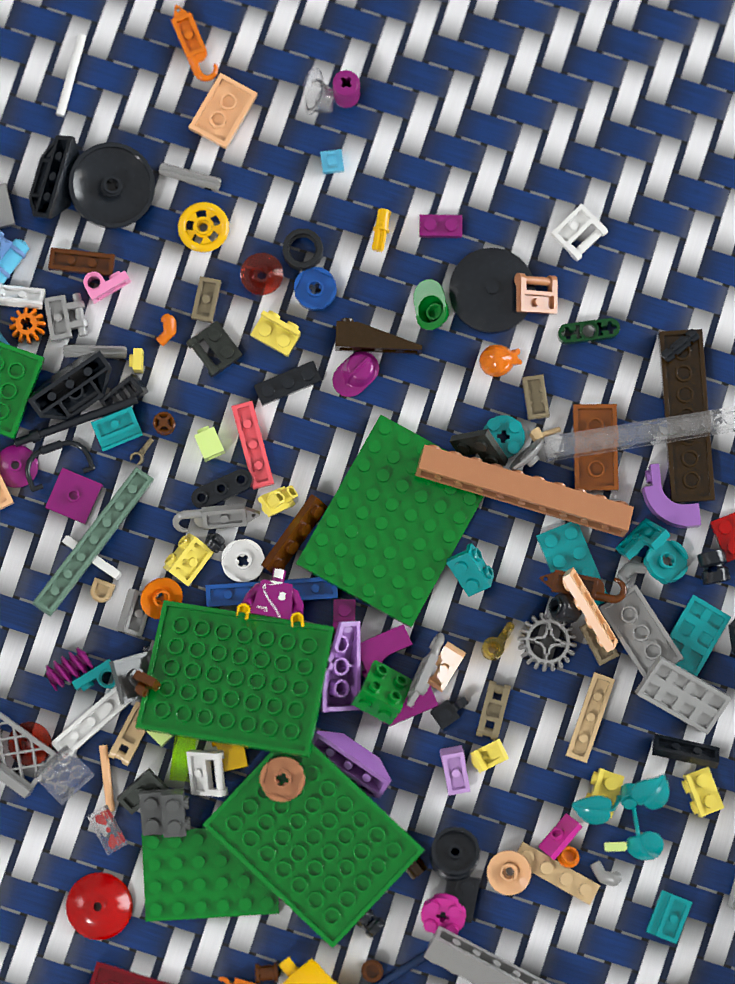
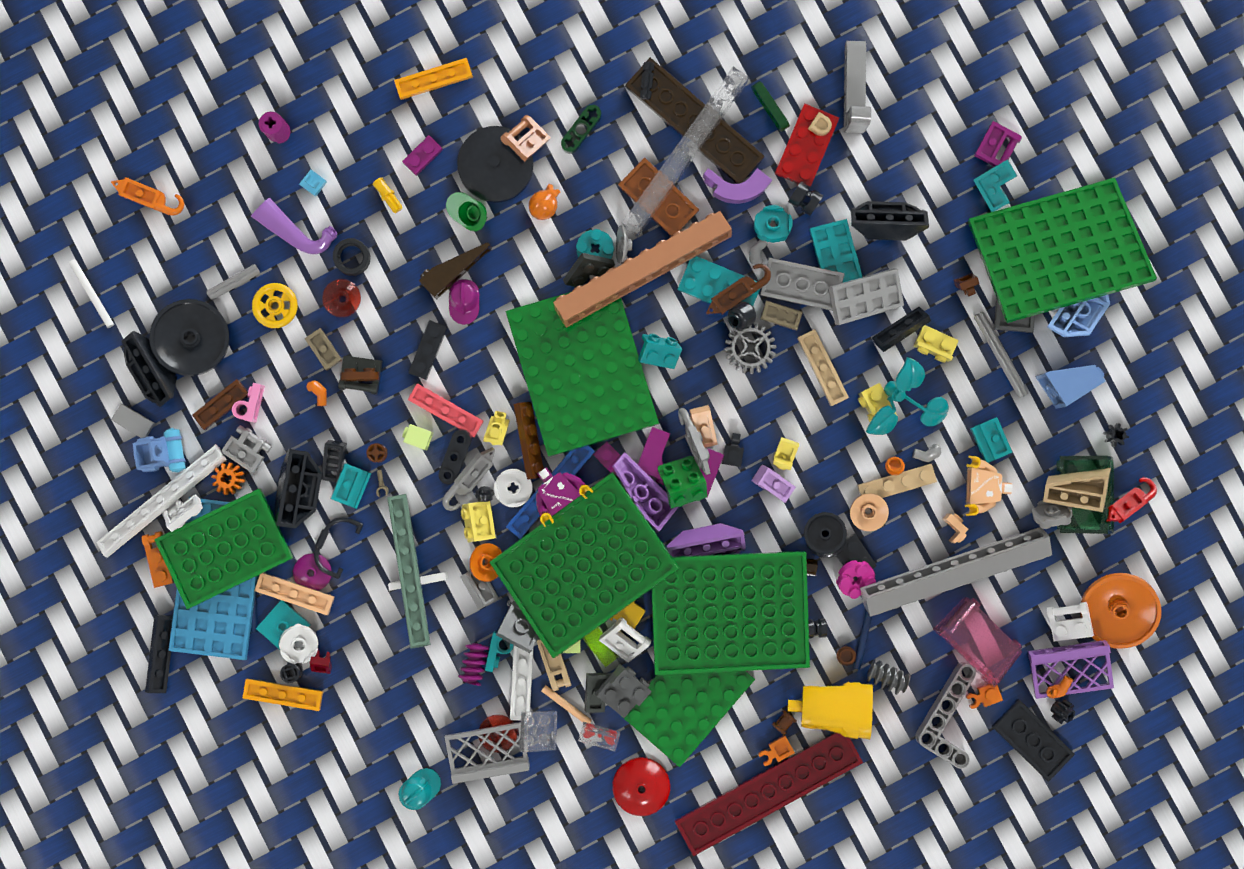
camera: 45 degrees left, 5 degrees up
black bar [14,395,138,447] -> none
magenta plate [45,468,103,525] -> none
light grey axle [63,345,127,359] -> none
tan tile [90,578,116,603] -> none
light yellow plate [129,348,144,373] -> none
reddish brown tile [133,670,161,698] -> none
light nougat plate [189,73,258,149] -> none
light yellow bracket [250,310,301,357] -> none
nougat plate [260,756,305,802] -> none
blue plate [294,267,337,311] -> none
clear piece [303,68,334,115] -> none
dark tan plate [476,680,511,741] -> none
clear yellow plate [481,622,515,660] -> none
dark tan plate [522,374,550,421] -> none
tan hand [529,427,561,441] -> none
dark pink plate [538,813,583,860] -> none
white plate [551,203,608,261] -> none
light nougat plate [562,567,618,652] -> none
yellowish green tile [604,842,627,852] -> none
teal plate [615,518,671,560] -> none
none -> medium lavender animal [251,198,338,254]
none -> reddish brown plate [340,368,379,381]
none -> light orange plate [394,58,473,100]
none -> light nougat bracket [943,513,968,543]
none -> light nougat torso [965,456,1012,516]

